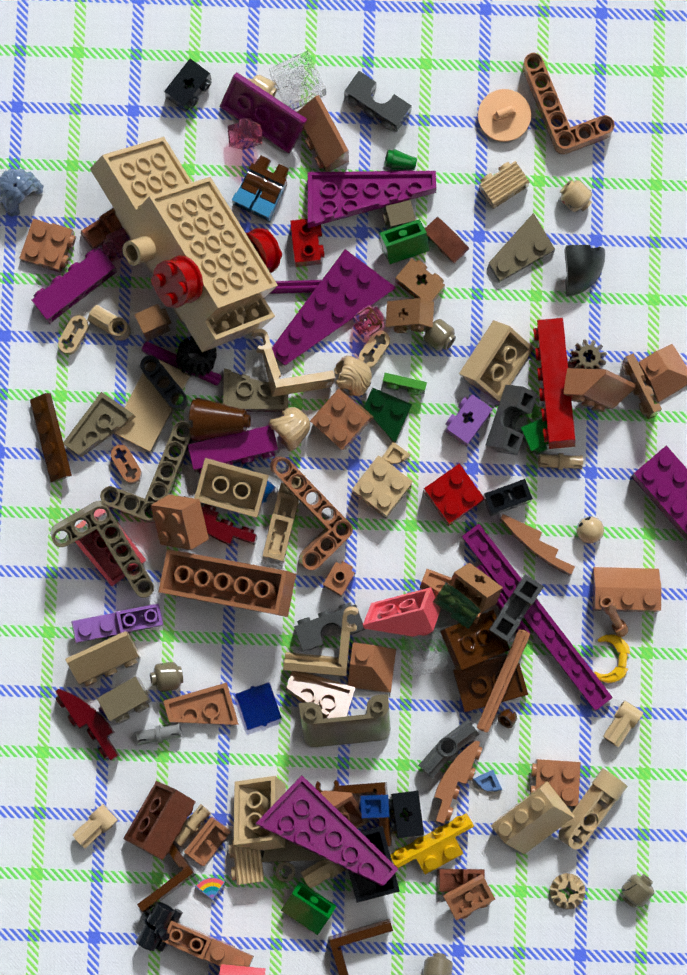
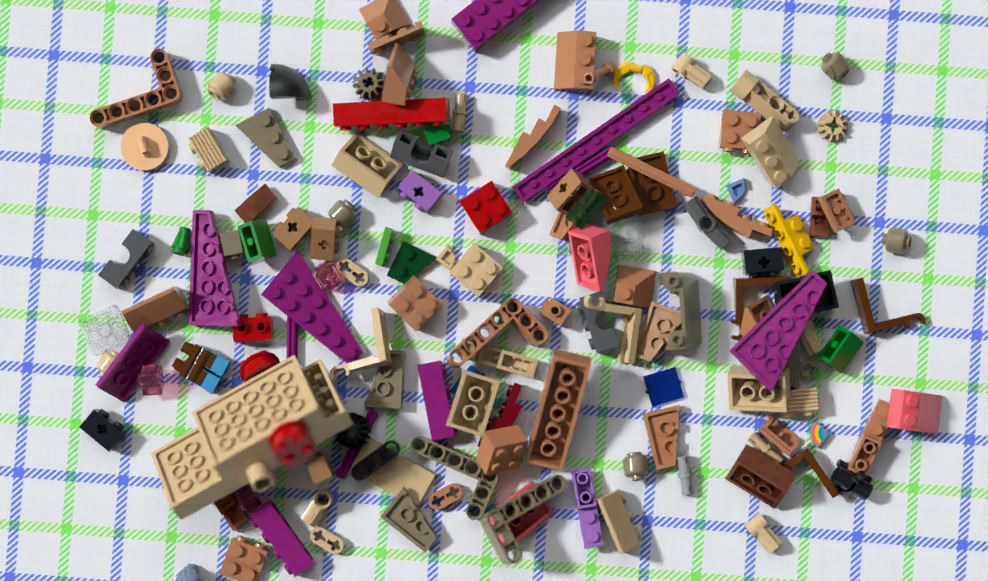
camera: 90 degrees left, 5 degrees up
reddish brown plate [30,393,72,482] -> none
dark red slope [55,689,120,761] -> none
dark tan brick [97,676,152,724] -> none
reddish brown cone [189,398,251,441] -> none
tan hair [269,407,310,451] -> none
tan hair [334,355,372,396] -> none
blue bracket [359,795,389,818] -> none
black brick [483,479,533,517] -> none
dark grey arch [488,574,544,643] -> none
reddish brown hinge [498,709,517,728] -> none
tan piece [577,516,604,544] -> none

